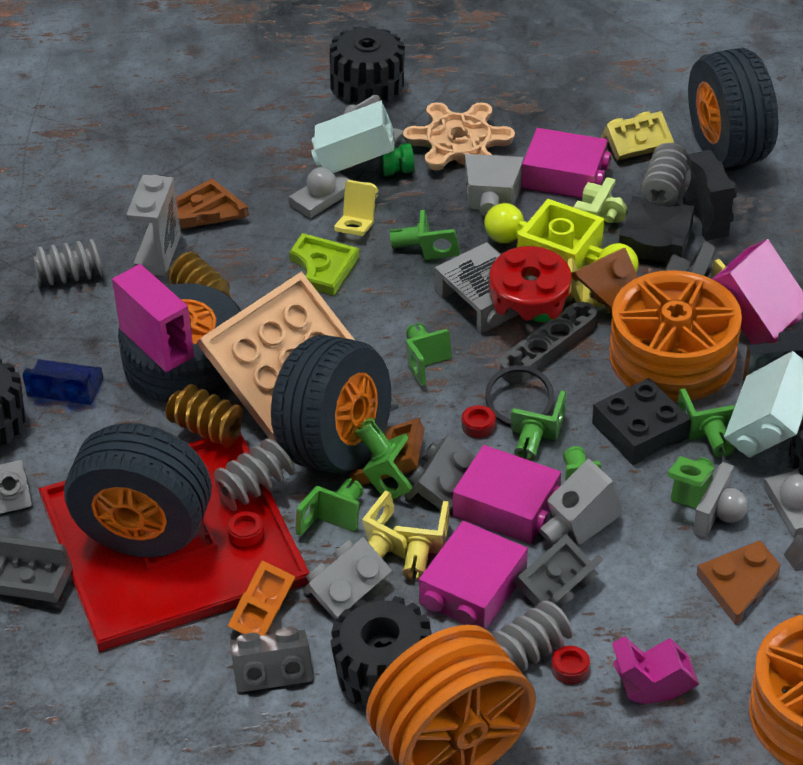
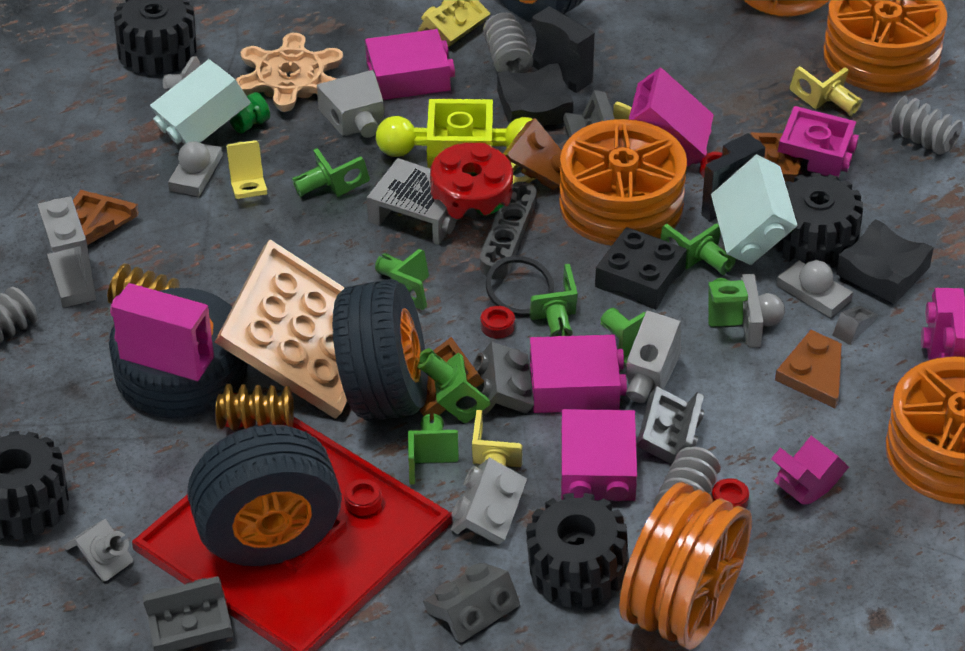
camera: 30 degrees left, 0 degrees up
clear blue bracket [22,359,103,405] -> none
light grey piece [214,439,295,511] -> none
orange slope [228,560,296,636] -> none
lime tile [289,233,360,296] -> none
light yellow bracket [394,501,450,580] -> none
yellowish green hips [574,177,628,223] -> none

